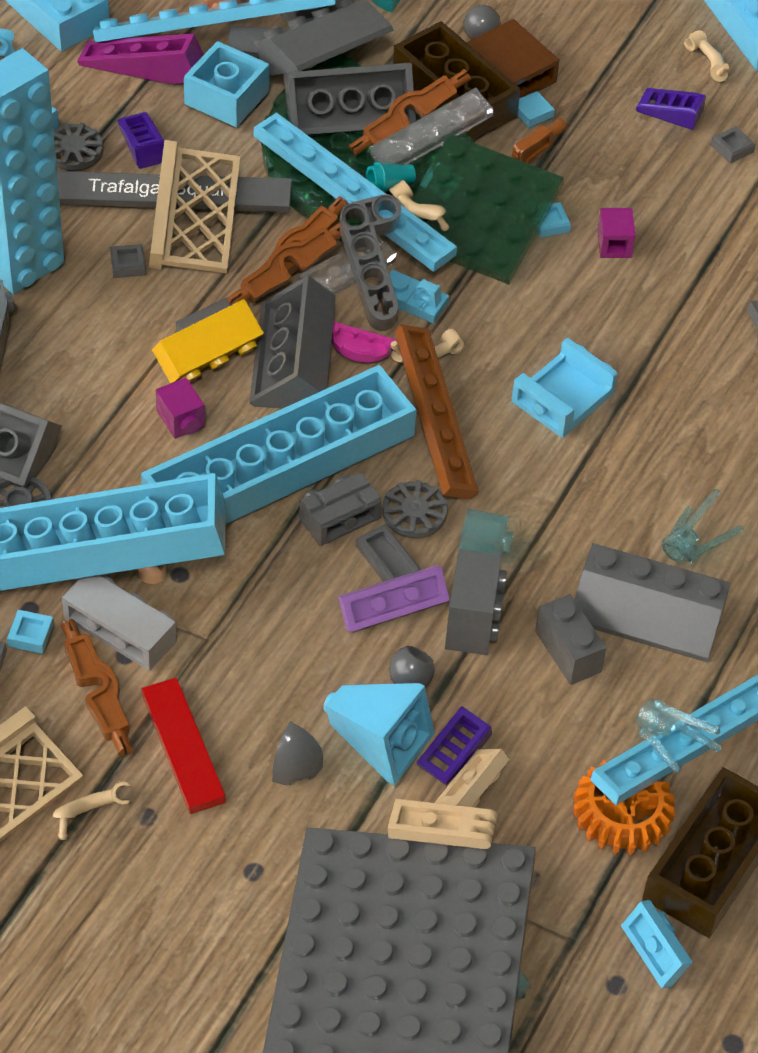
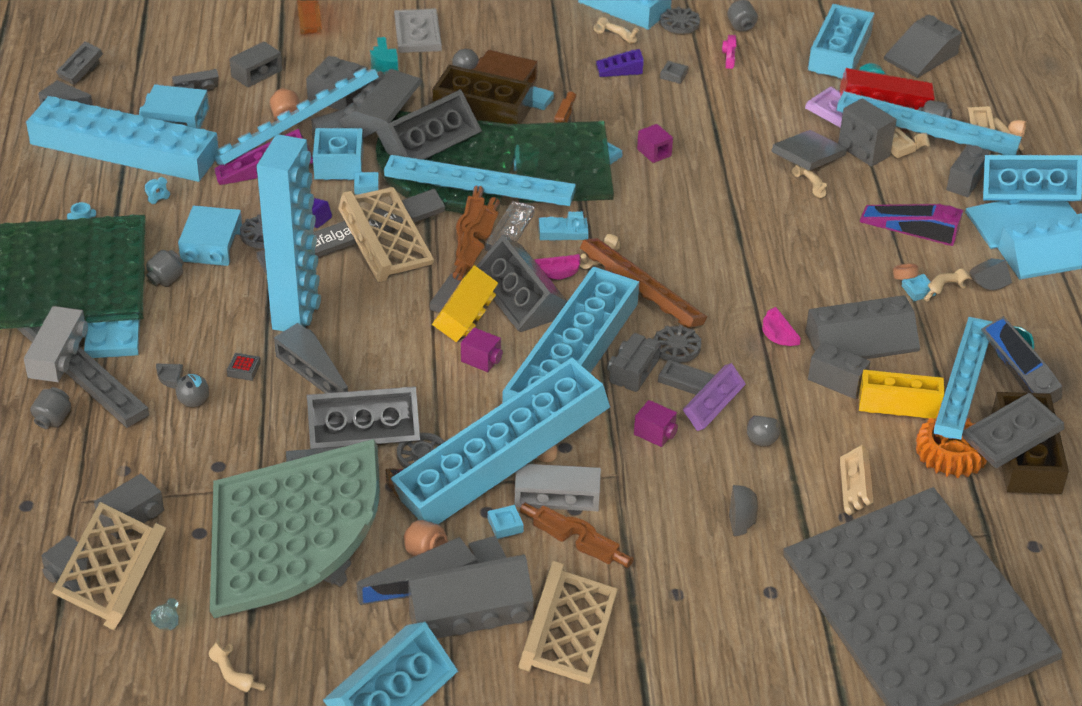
camera: 30 degrees left, 10 degrees down
tan piece [52,780,132,840] -> none
dark grey tile [110,244,146,278] -> none
red tile [141,677,226,814] -> none
medium azure slope [324,683,435,786] -> none
dark grey beam [339,194,401,331] -> none
dark orange piece [349,69,471,156] -> none
teal cone [366,162,416,192] -> none
clear plate [369,88,493,165] -> none
tan hinge [387,799,498,849] -> none
tan piece [389,180,449,231] -> none
dark purple slope [416,706,492,786] -> none
dark grey brick [445,549,507,655] -> none
clear light blue brick [459,509,514,555] -> none
medium azure panel [511,338,618,438] -> none
medium azure hinge [621,900,693,988] -> none
clear light blue plant [637,699,721,773] -> none
clear light blue plant [662,489,743,563] -> none
none -> medium azure plate [354,172,379,195]
none -> magenta brick [634,400,678,447]
none -> dark pink plate [762,307,801,346]
none -> yellow brick [859,370,944,419]
none -> dark grey tile [962,393,1065,468]

